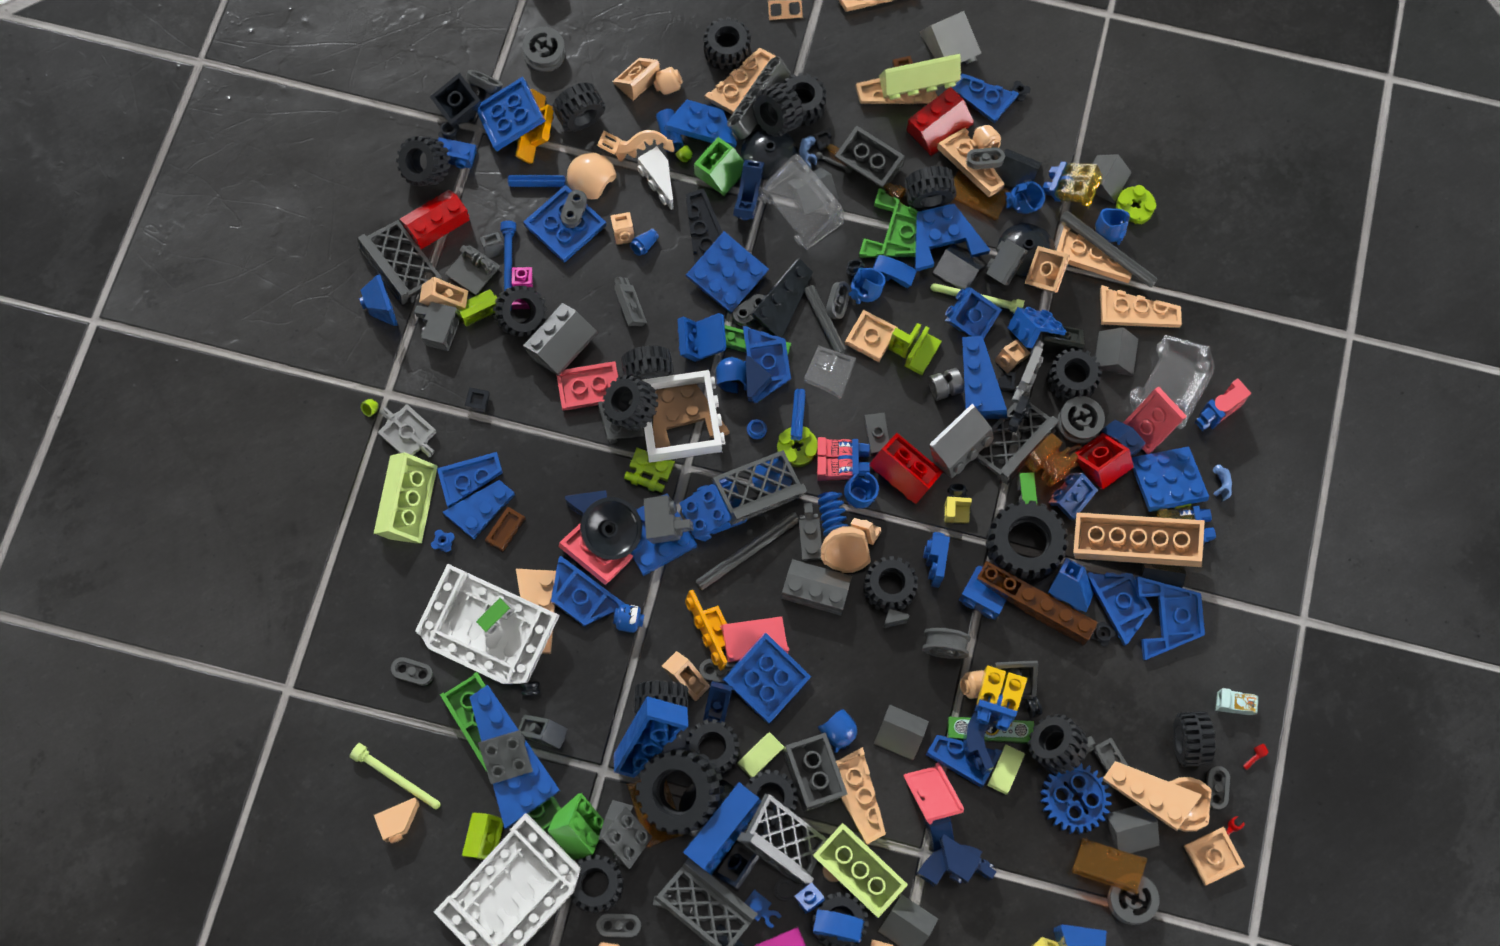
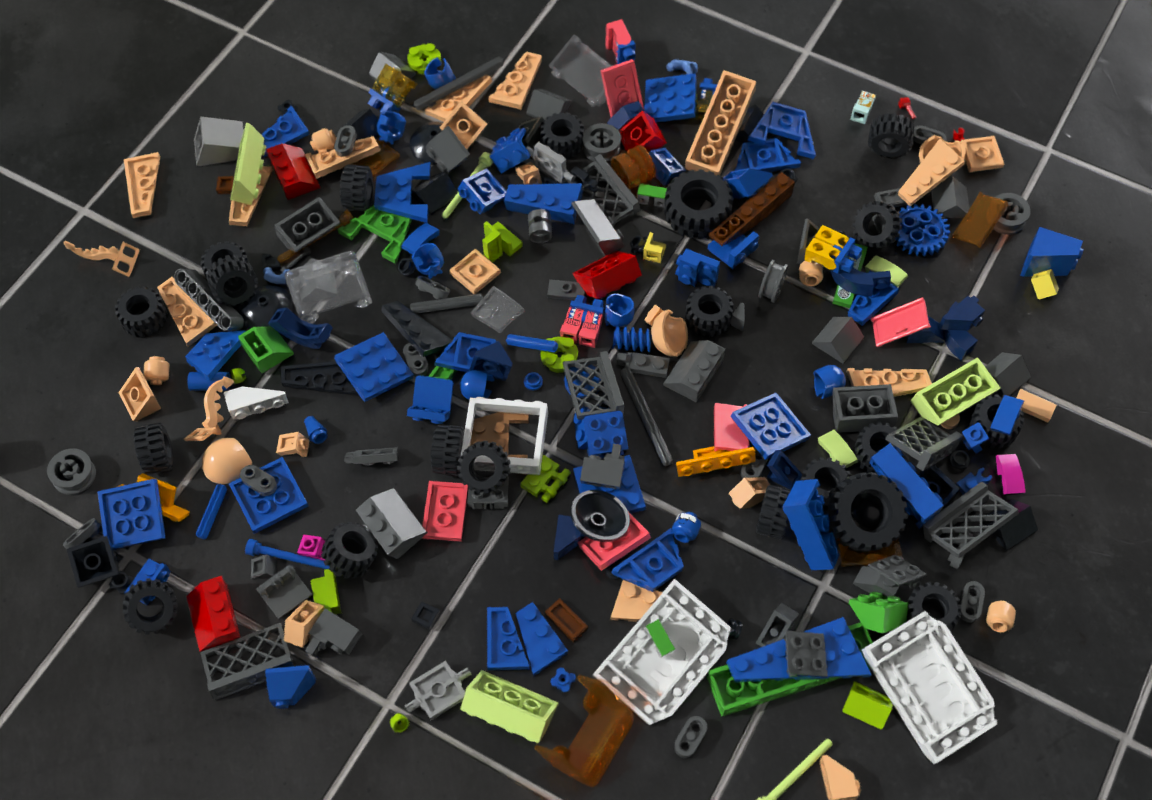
camera: 70 degrees left, 10 degrees down
none -> clear orange windscreen [534,675,634,787]

